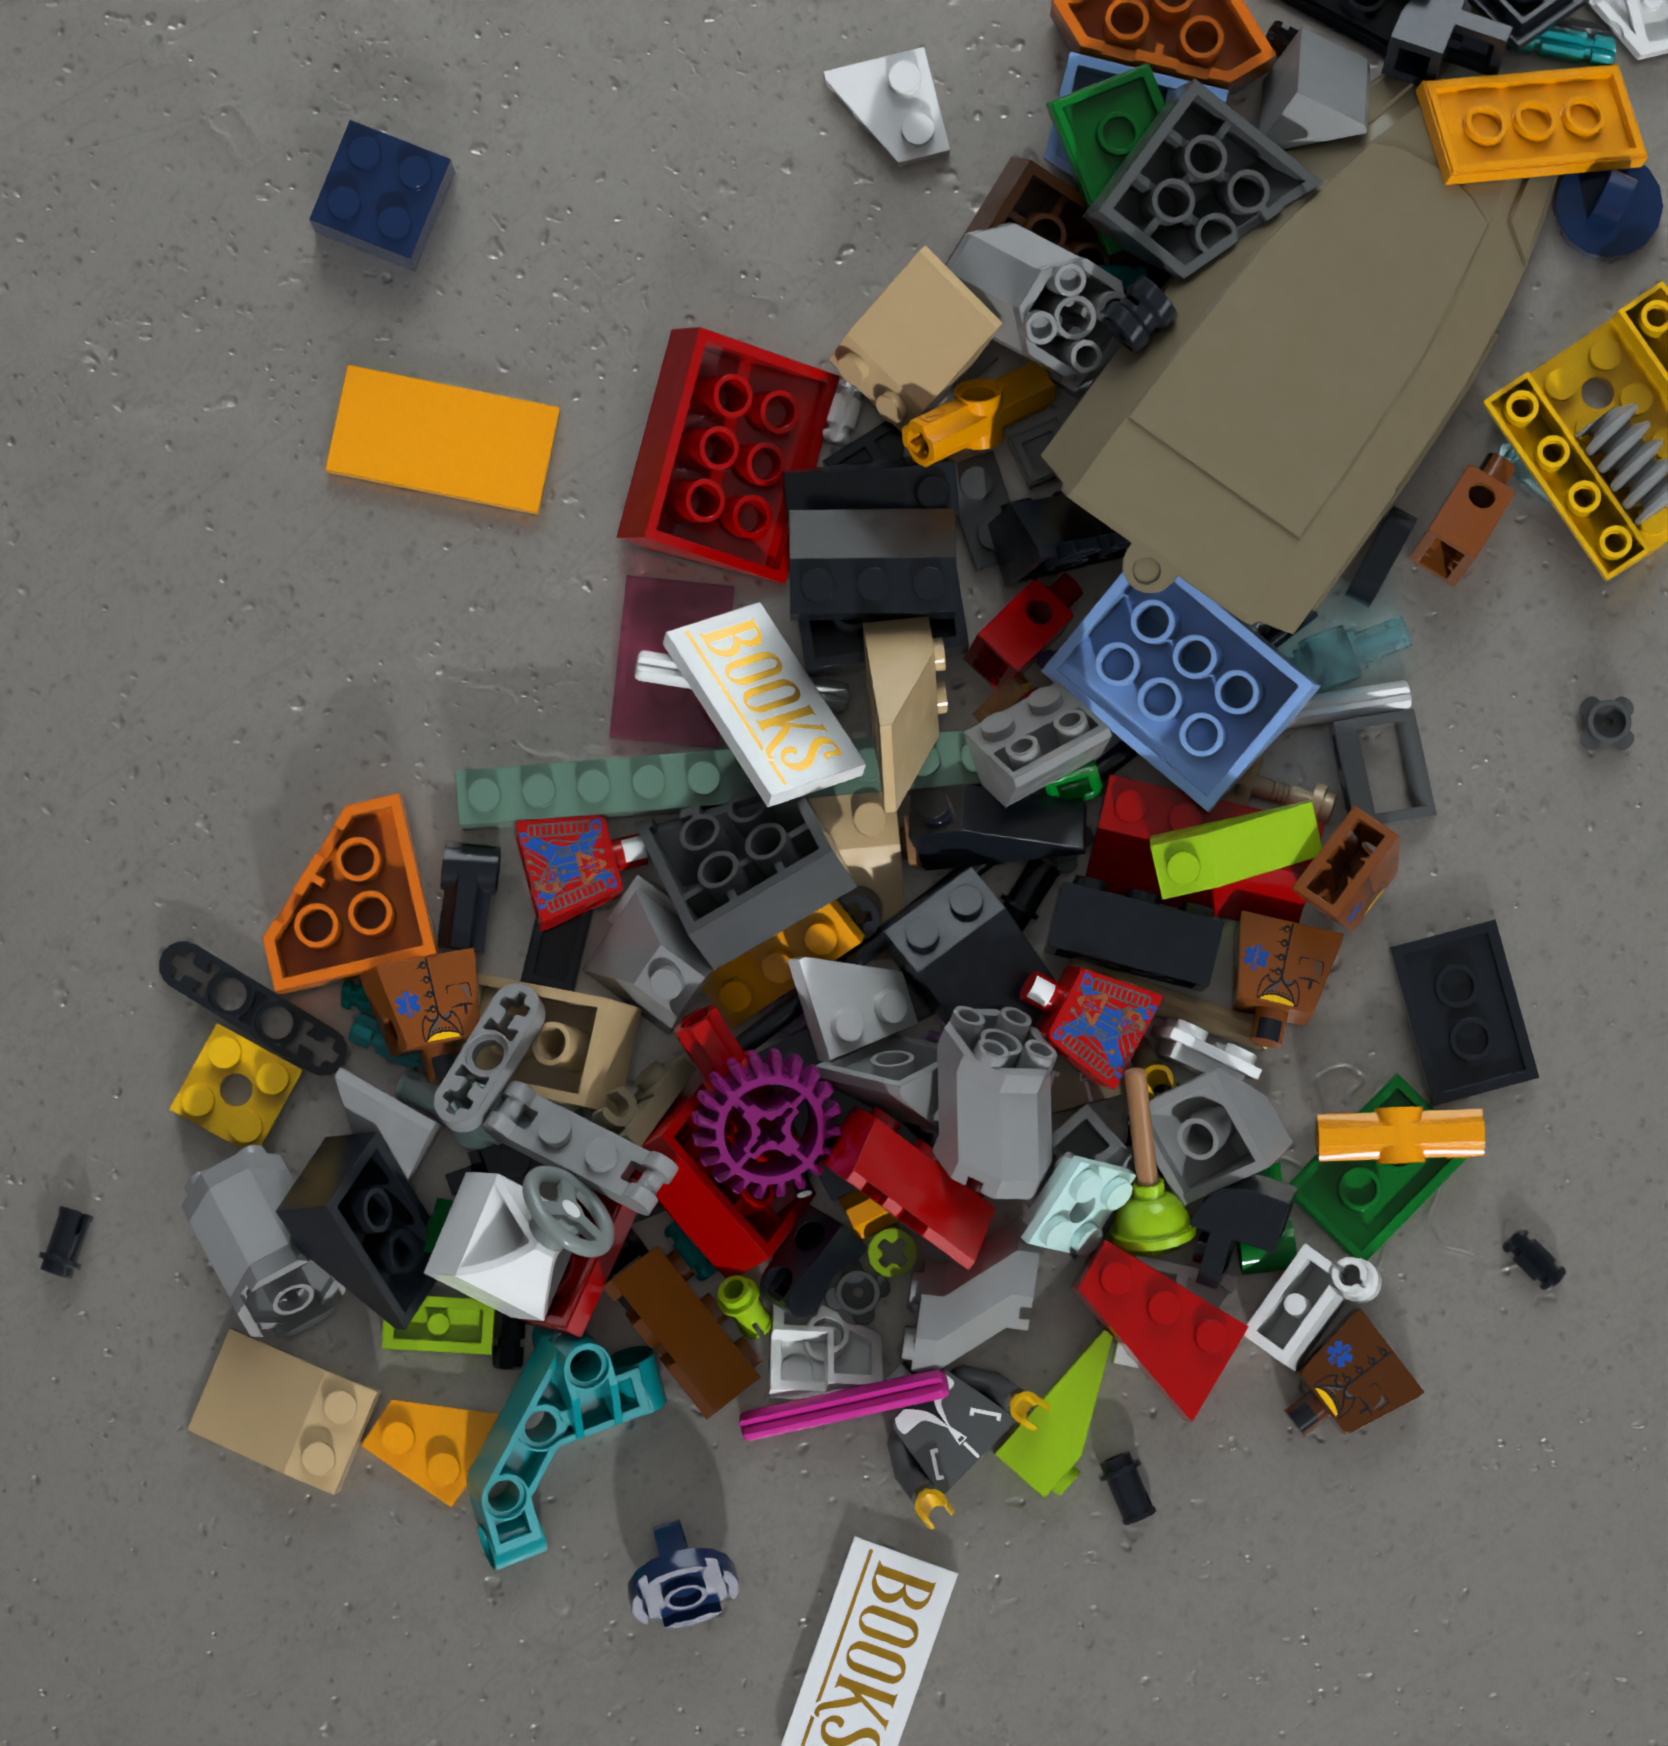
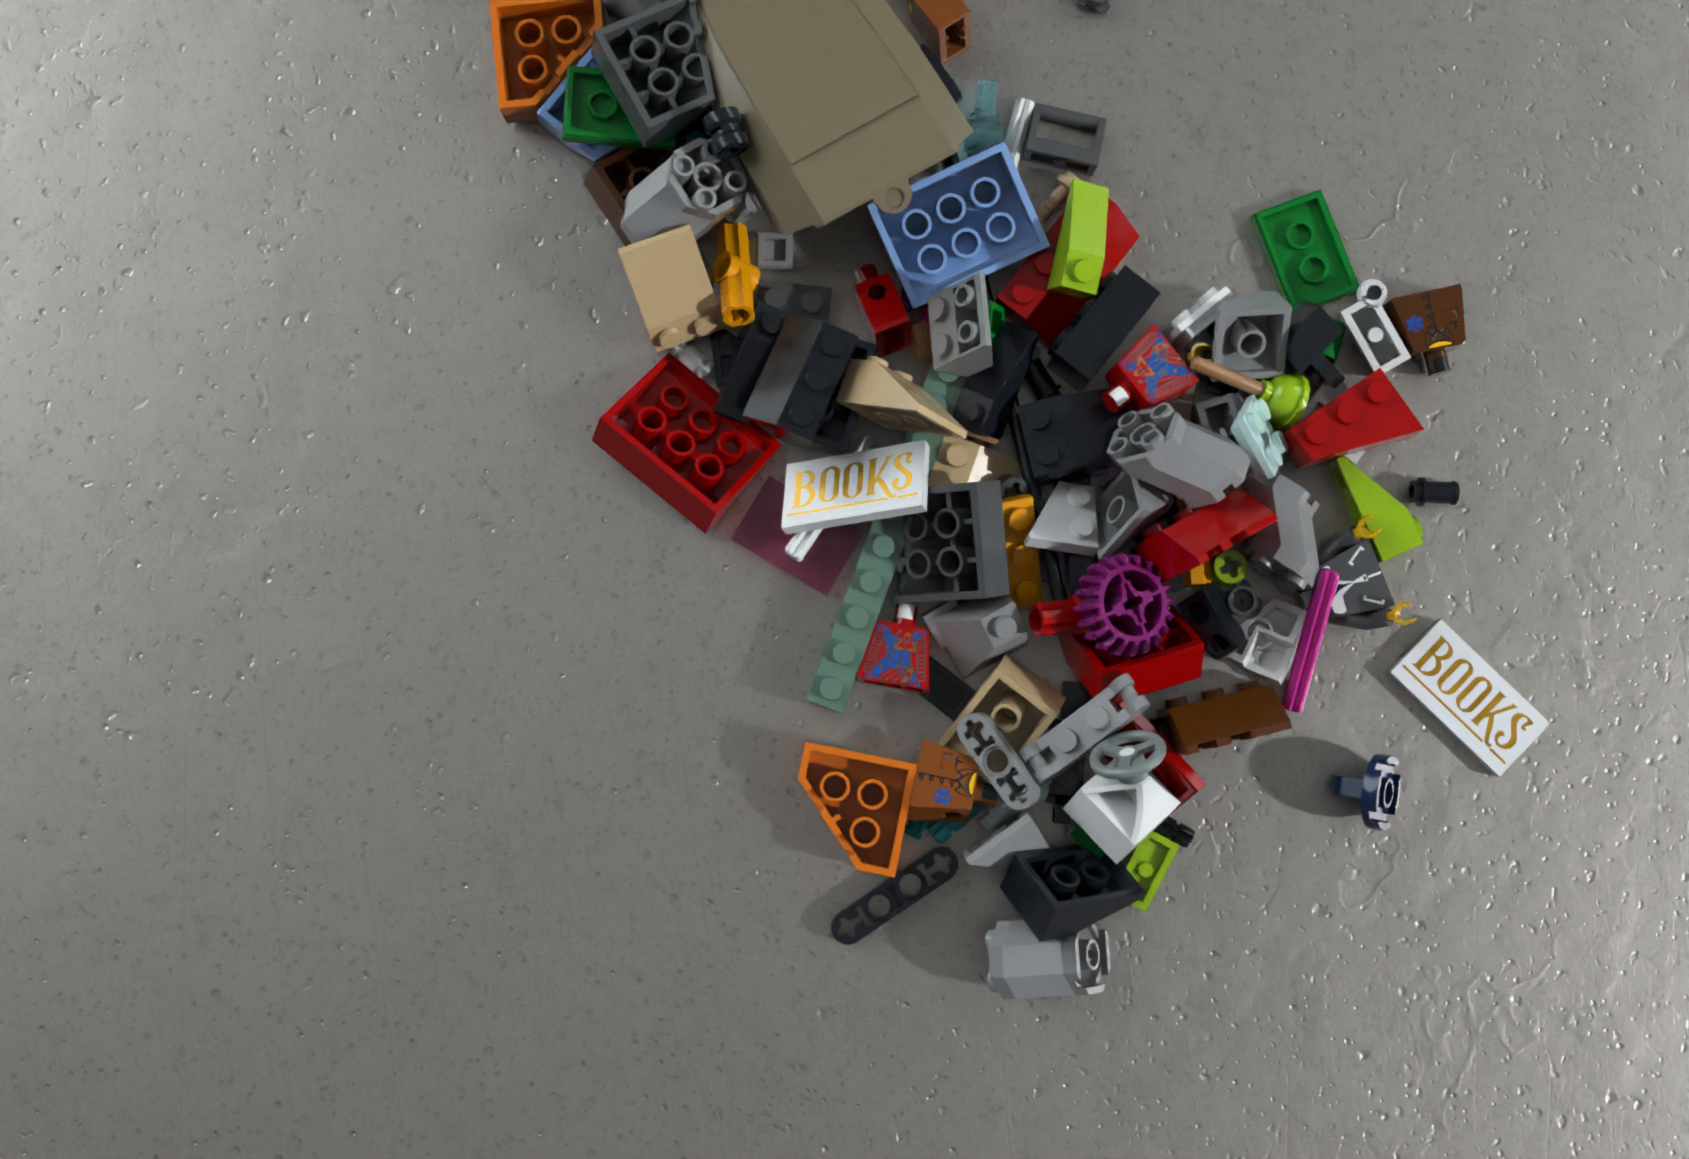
camera: 65 degrees left, 0 degrees up
black pin [38,1206,94,1279] -> none
yellow piece [169,1023,304,1149] -> none
tan slope [187,1328,382,1495] -> none
dark blue brick [309,120,455,271] -> none
light orange tile [325,365,561,515] -> none
light orange wing [360,1399,500,1507] -> none
black piece [437,841,501,953] -> none
teal connector [466,1327,667,1571] -> none
dark tan plate [592,1055,697,1147] -> none
teal piece [664,1221,718,1281] -> none
lime pin [717,1275,772,1339] -> none
white wing [823,47,950,167] -> none
black wedge [988,490,1131,587] -> none
tan axle [1067,958,1268,1051] -> none
dark orange torso [1232,910,1344,1048] -> none
dark orange torso [1292,805,1400,932] -> none
light orange piece [1315,1107,1485,1164] -> none
black plate [1388,919,1539,1107] -> none
black piece [1502,1228,1566,1291] -> none

